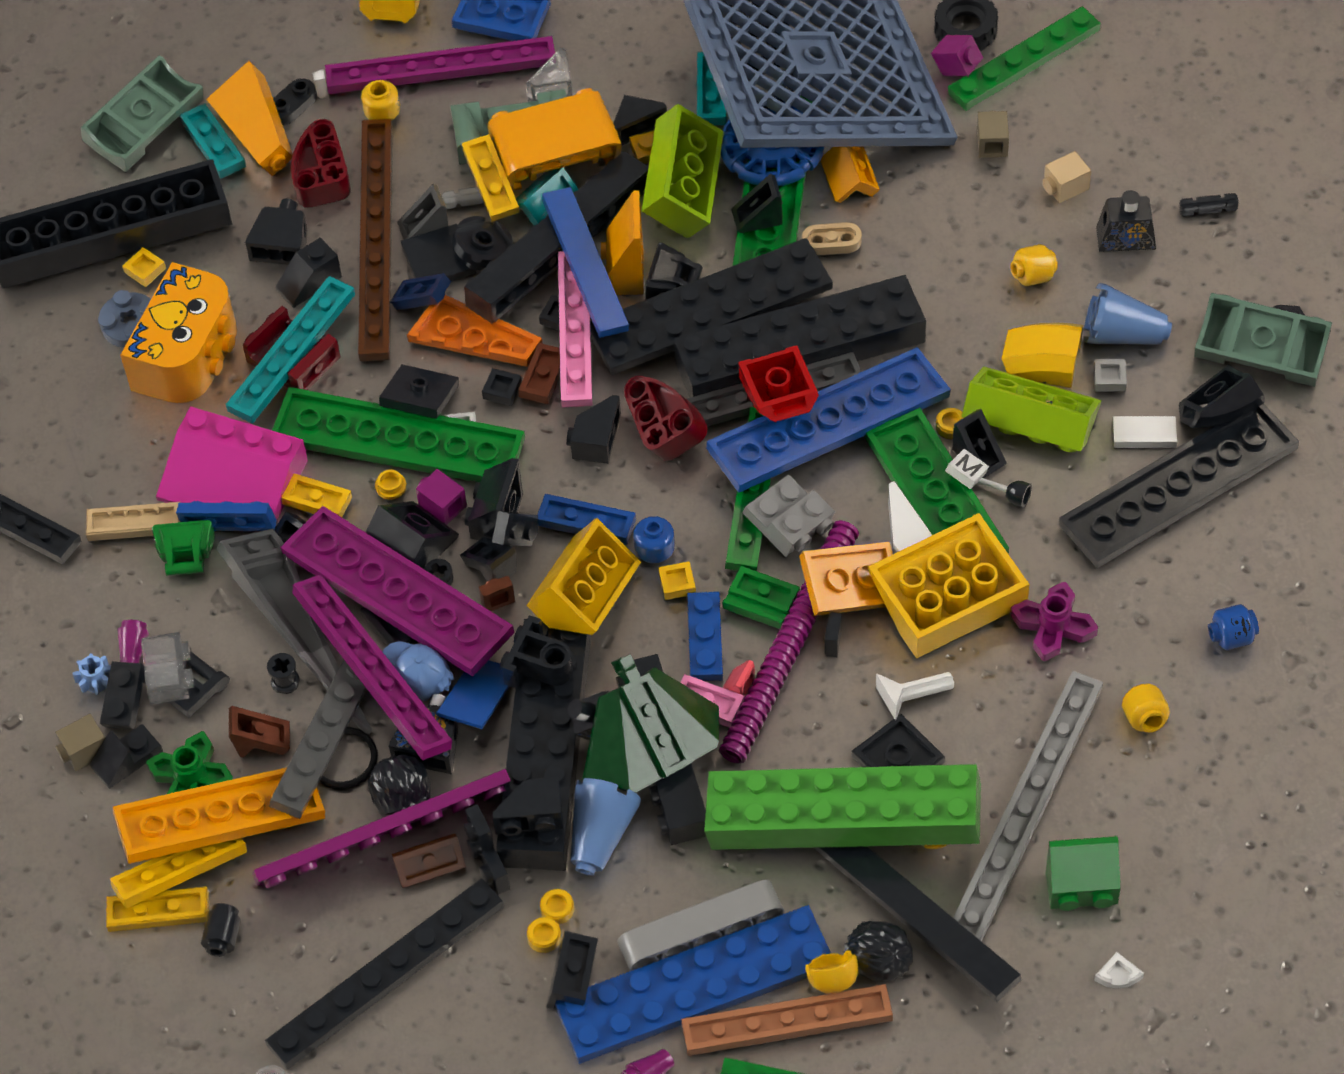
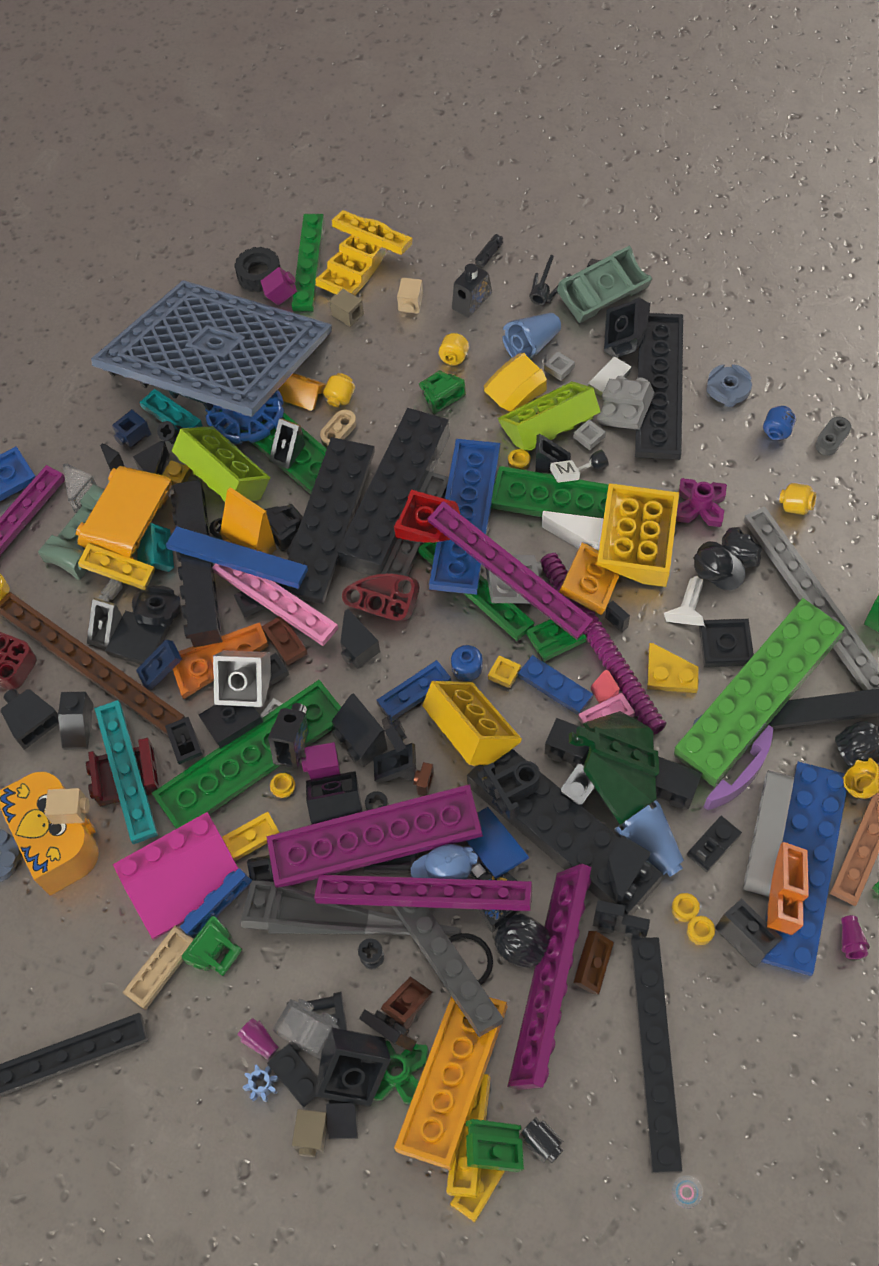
camera: 50 degrees left, 5 degrees up
none -> tan brick [45,788,90,824]
none -> black slope [100,443,124,471]
none -> dark blue brick [112,410,151,447]
none -> black bush [157,421,183,445]
none -> black slope [165,716,203,765]
none -> light grey slope [213,650,271,707]
none -> black torso [268,703,309,769]
none -> yellow slope [316,210,413,295]
none -> black slope [316,1027,391,1106]
none -> yellow head [323,373,355,408]
none -> black plate [359,1009,417,1051]
none -> green piece [419,370,466,414]
none -> magenta plate [428,501,593,640]
none -> green plate [466,1119,524,1172]
none -> black plant [529,255,572,305]
none -> light grey plate [573,420,606,450]
none -> light grey plate [596,376,654,430]
none -> yellow wing [647,643,698,693]
none -> black plate [687,815,742,872]
none -> black piece [693,541,746,590]
none -> medium lavender slope [704,725,773,810]
none -> sand blue plate [706,364,752,407]
none -> black hair [722,527,762,568]
none -> orange slope [767,842,809,935]
none -> dark grey plate [815,417,851,455]

